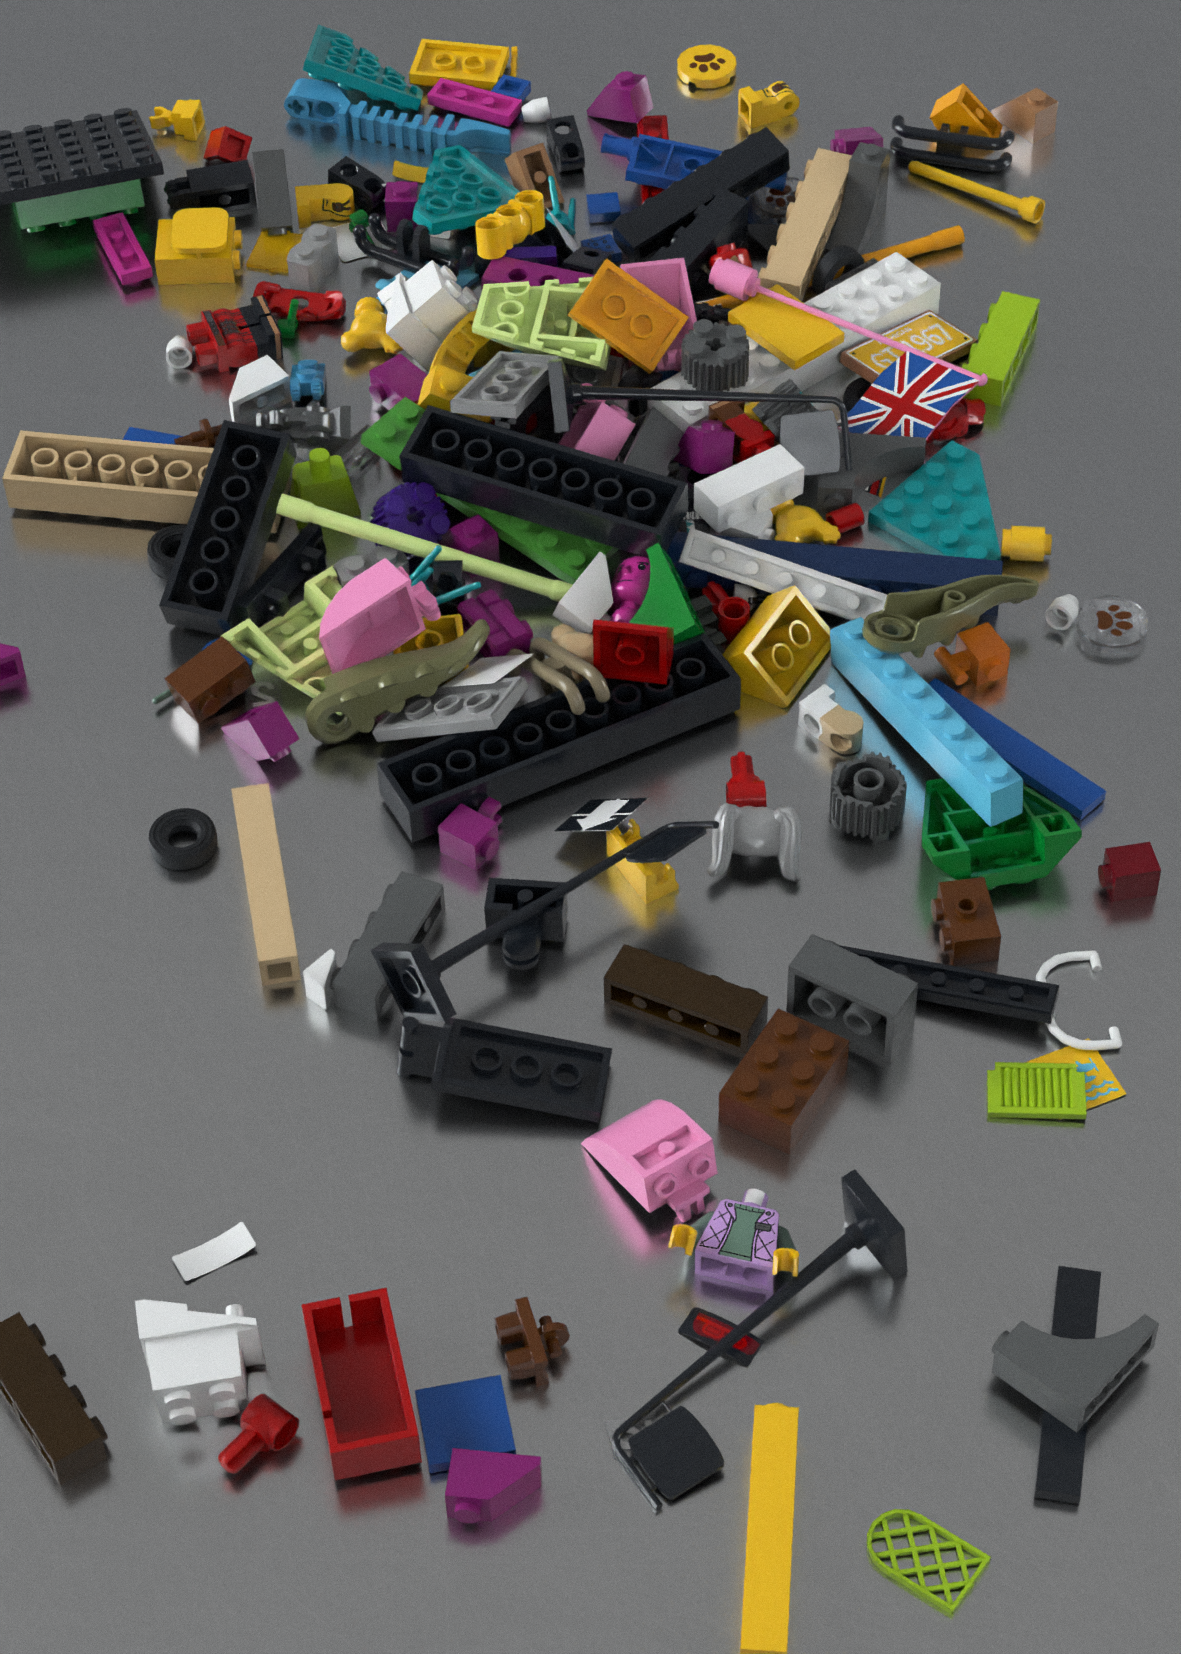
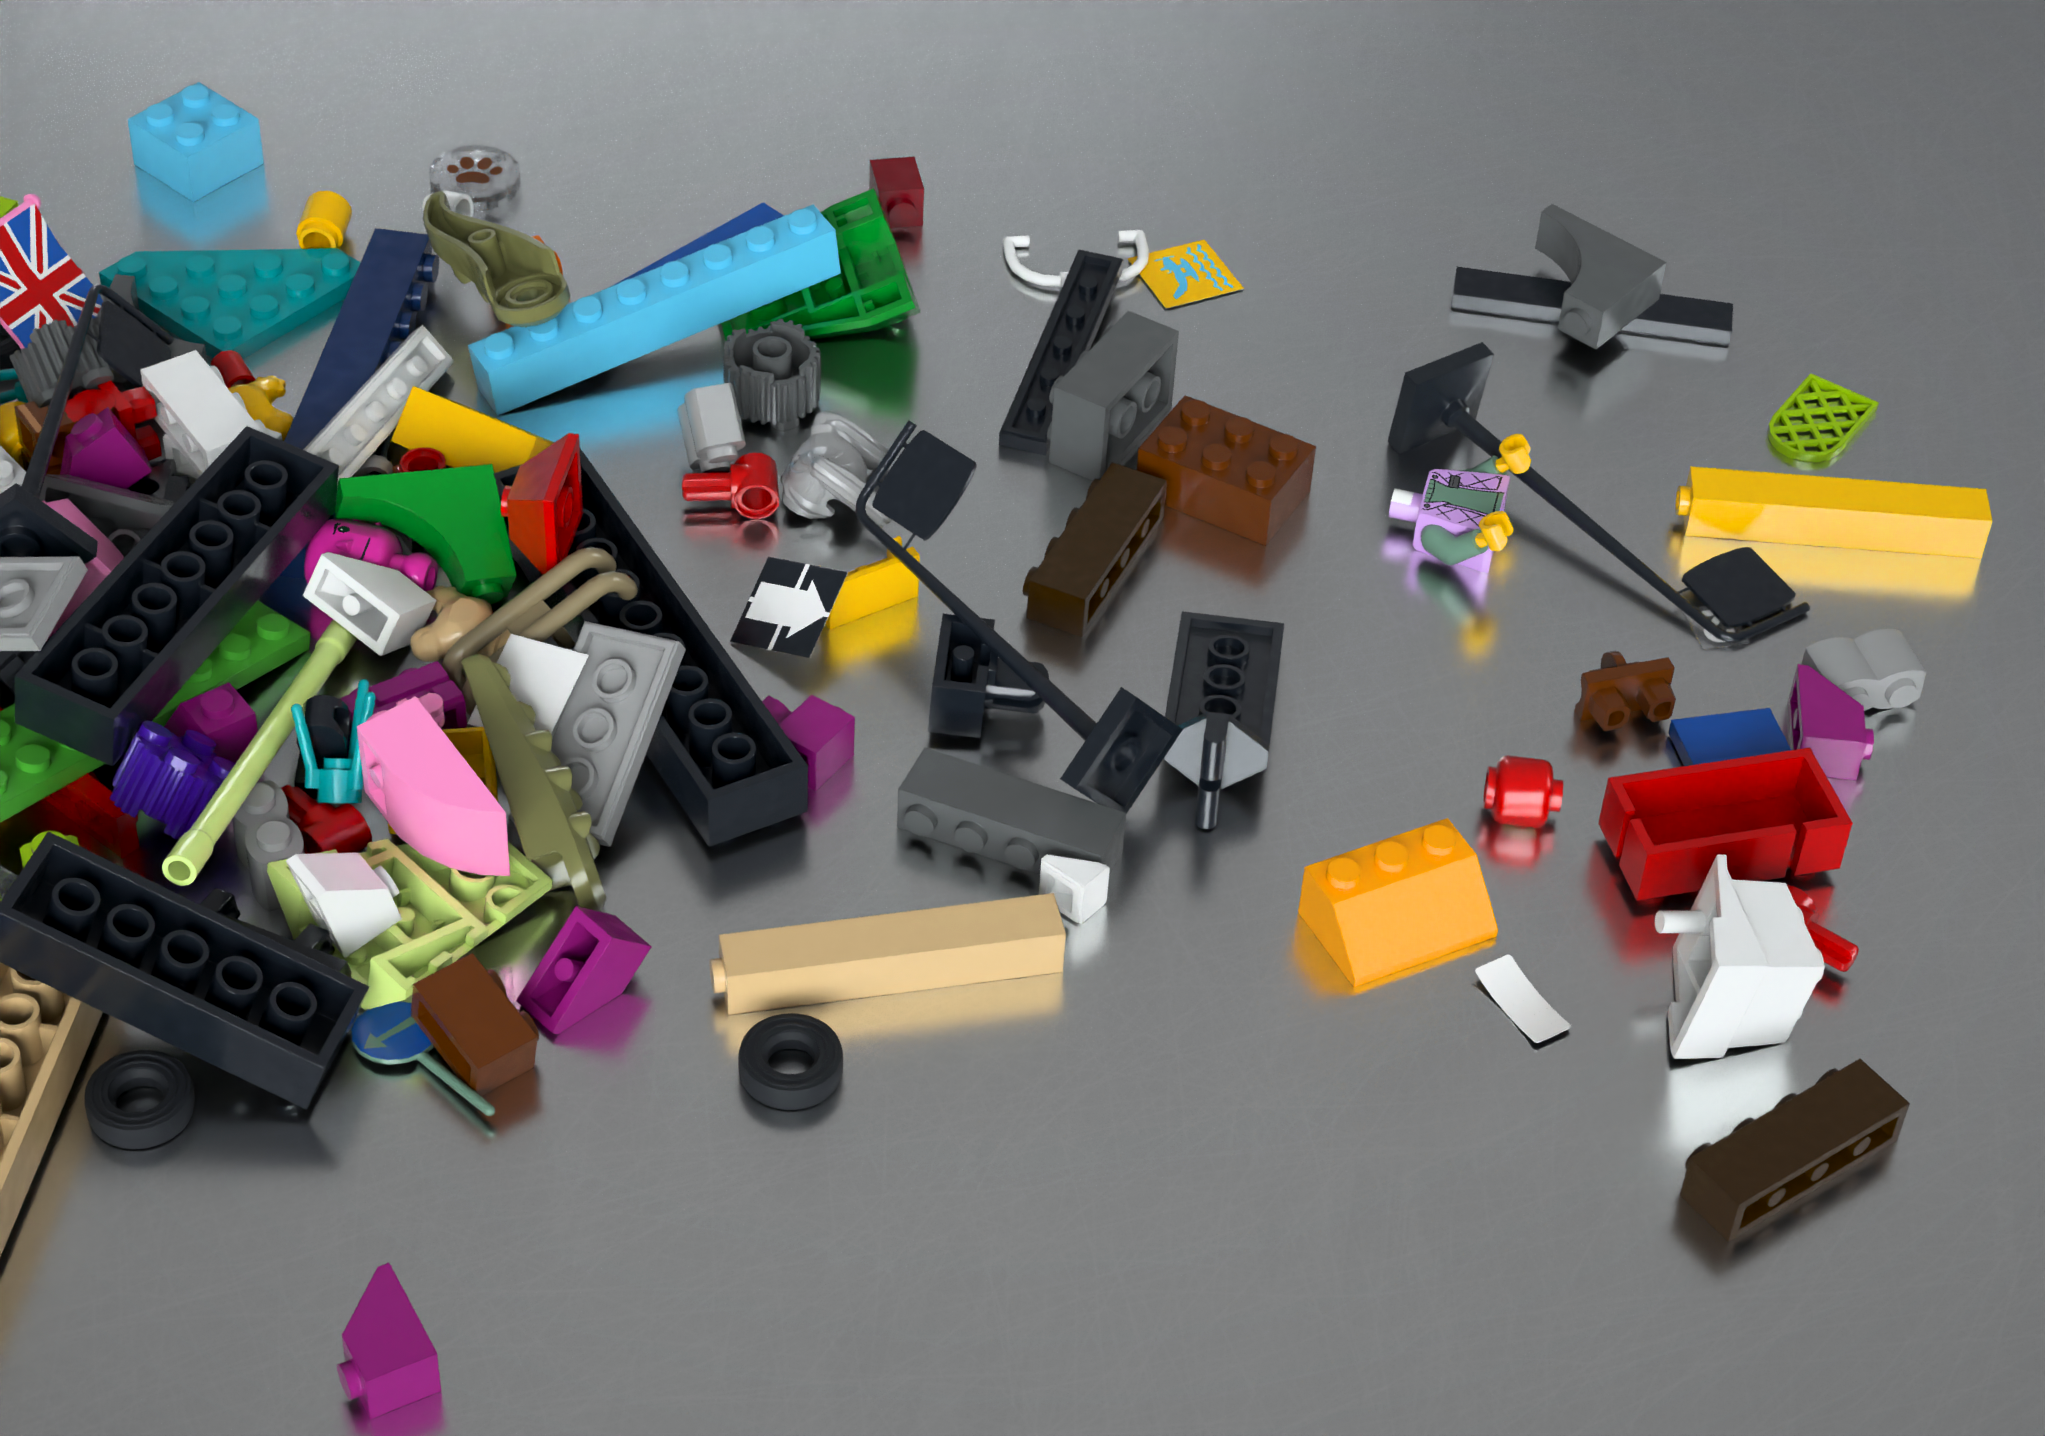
camera: 95 degrees left, 5 degrees down
bright pink piece [581,1099,718,1223] -> none
sticker [678,1307,764,1366] -> none
leg [798,684,864,755] -> none
reddish brown brick [931,877,1001,966] -> none
lime window [987,1062,1087,1119] -> none
none -> medium azure brick [127,82,264,202]
none -> white slope [286,853,402,958]
none -> light grey brick [677,383,746,473]
none -> light orange slope [1298,818,1498,988]
none -> red head [1483,755,1563,828]
none -> light grey brick [1802,629,1926,711]

